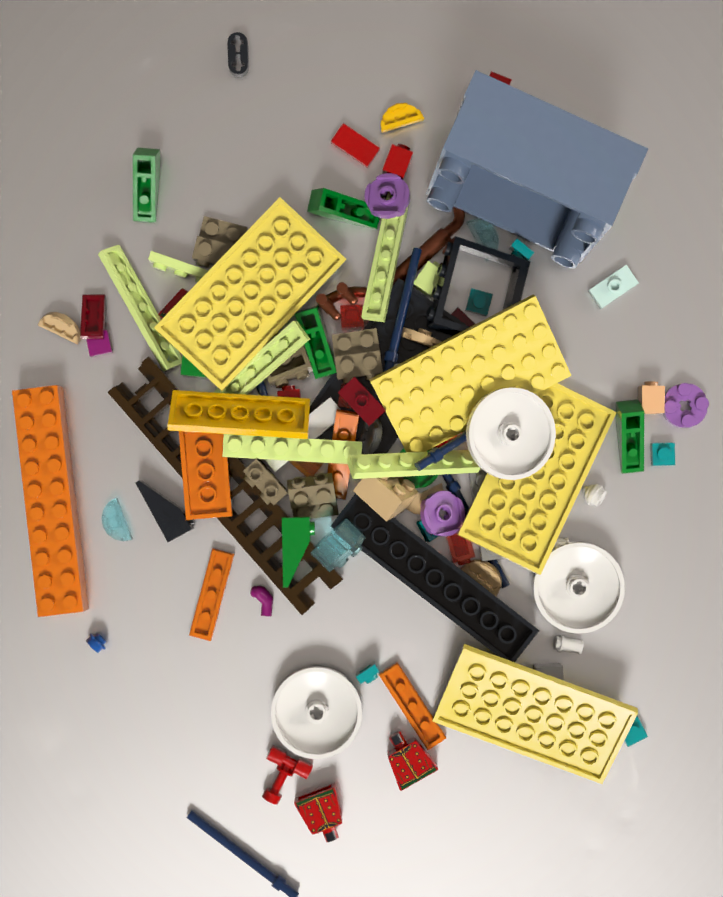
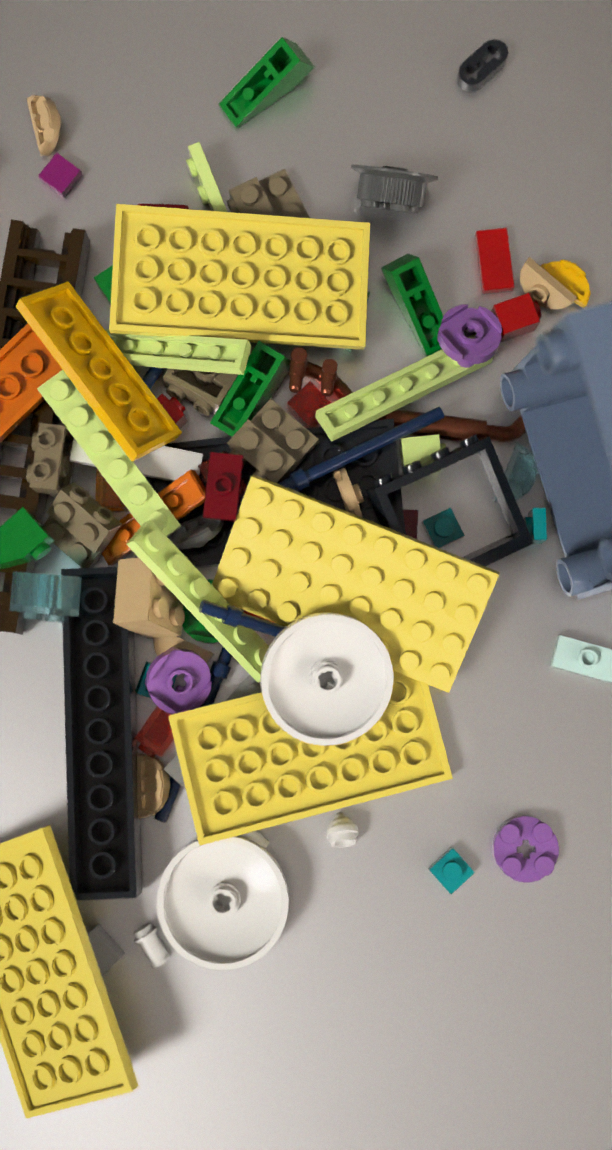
camera: 55 degrees right, 5 degrees down
dark red plate [80,294,106,339] -> none
yellowish green plate [98,245,182,372] -> none
green slope [616,399,644,474] -> none
teal plate [624,716,648,747] -> none
light nougat brick [637,381,665,414] -> none
none -> dark grey piece [351,165,438,214]
none -> tan plate [520,257,577,310]

